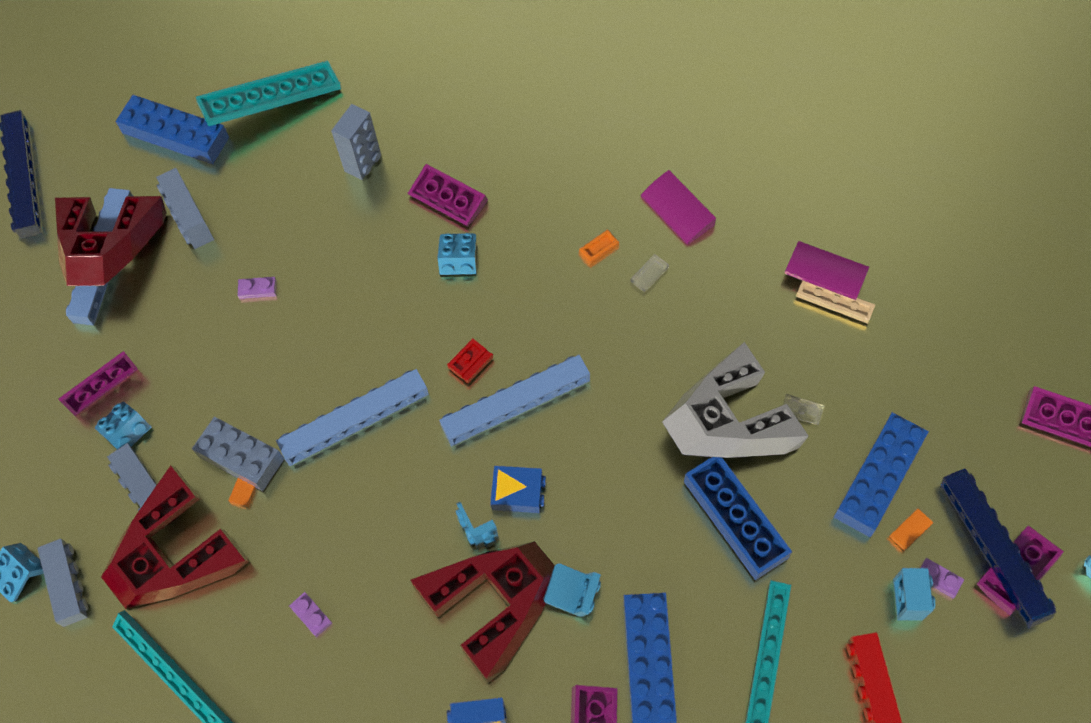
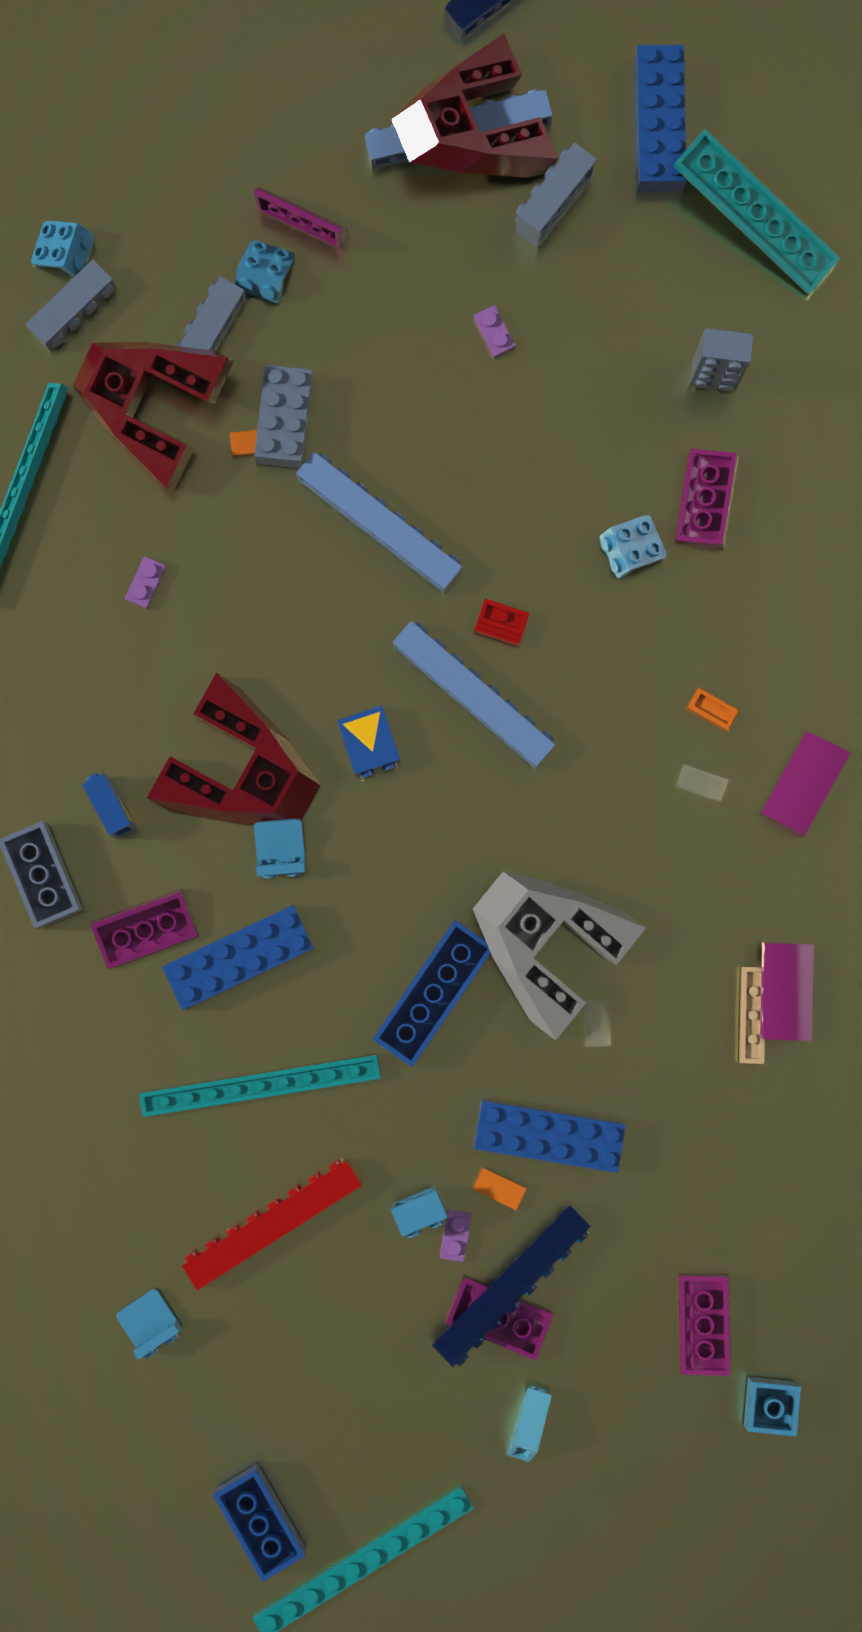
camera: 60 degrees right, 20 degrees up
dark azure bracket [455,502,499,550] -> none

